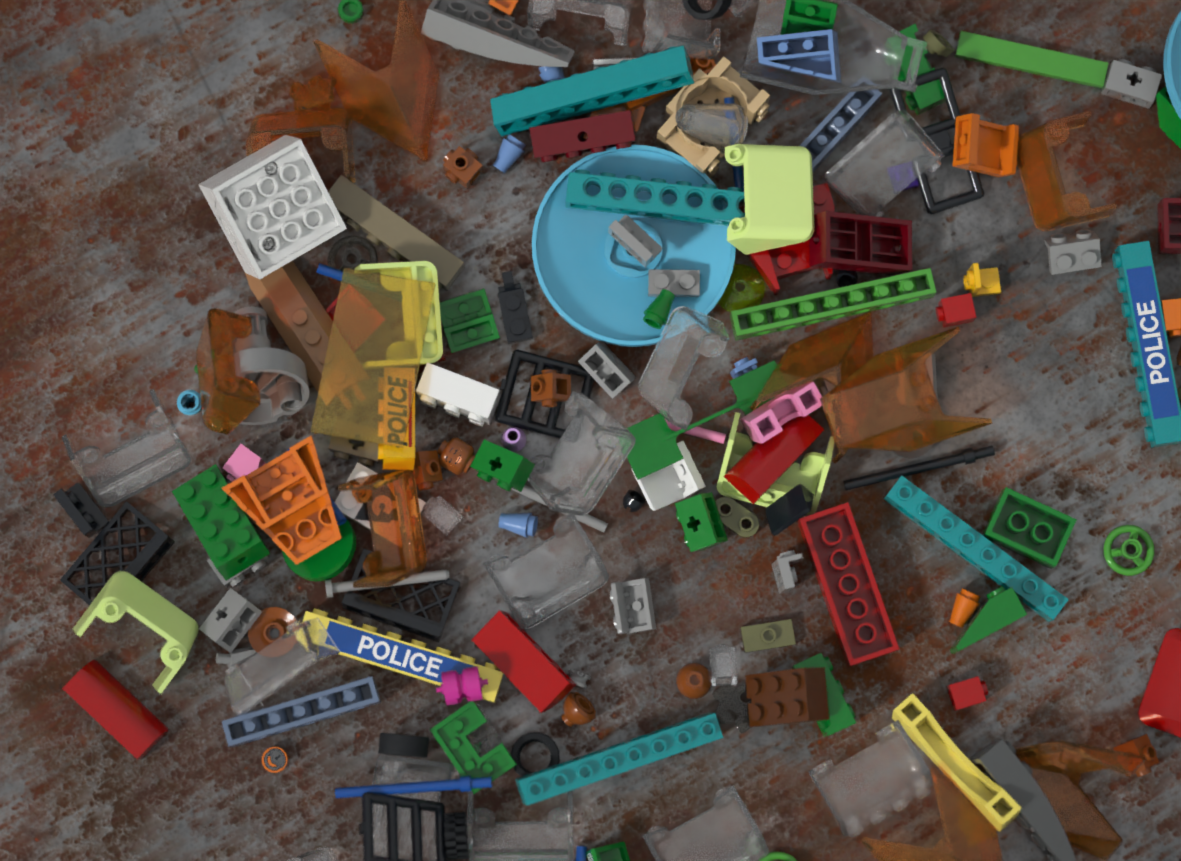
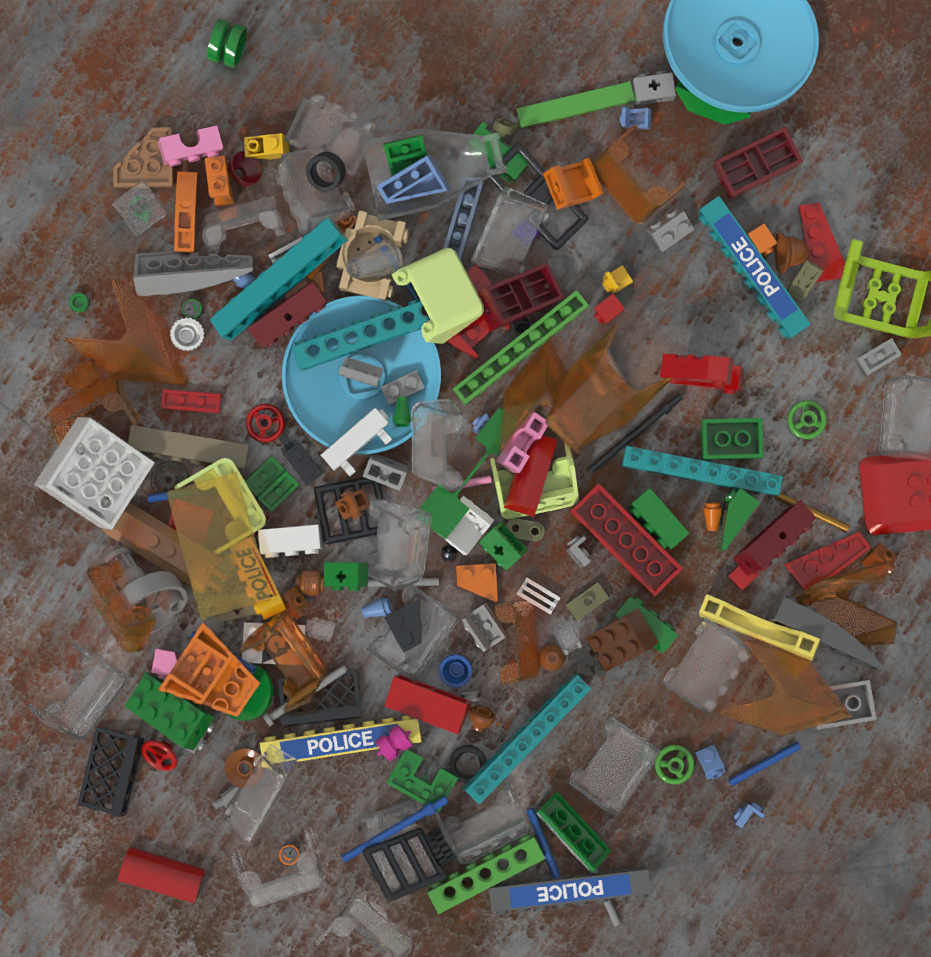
camera: 25 degrees left, 5 degrees up
black bracket [53,483,109,538] -> none
yellowish green windscreen [73,571,199,694] -> none
medium azure cone [177,390,202,415] -> none
light grey brick [199,588,262,653] -> none
sand blue brick [221,676,381,747] -> none
black tyre [378,733,429,758] -> none
dark orange brick [443,146,484,189] -> none
medium blue cone [492,134,526,173] -> none
lavender cone [501,427,526,452] -> none
clear neon green dish [718,264,765,313] -> none
black slope [765,484,814,536] -> none
none -> red piece [142,740,178,771]
none -> red tile [161,389,222,414]
none -> white hat [170,318,204,351]
none -> tile [182,299,203,319]
none -> clear windscreen [231,827,326,907]
none -> red piece [246,404,285,443]
none -> white brick [321,408,392,476]
none -> black wing [385,599,422,653]
none -> blue hat [439,654,473,688]
none -> orange wing [456,564,498,602]
none -> clear orange windscreen [494,601,539,685]
none -> white tile [517,577,560,615]
none -> medium blue bracket [620,107,651,131]
none -> green brick [629,488,690,550]
none -> red wedge [660,354,744,395]
none -> dark red brick [733,500,816,576]
none -> pearl gold bar [775,492,850,532]
none -> red wing [783,532,871,596]

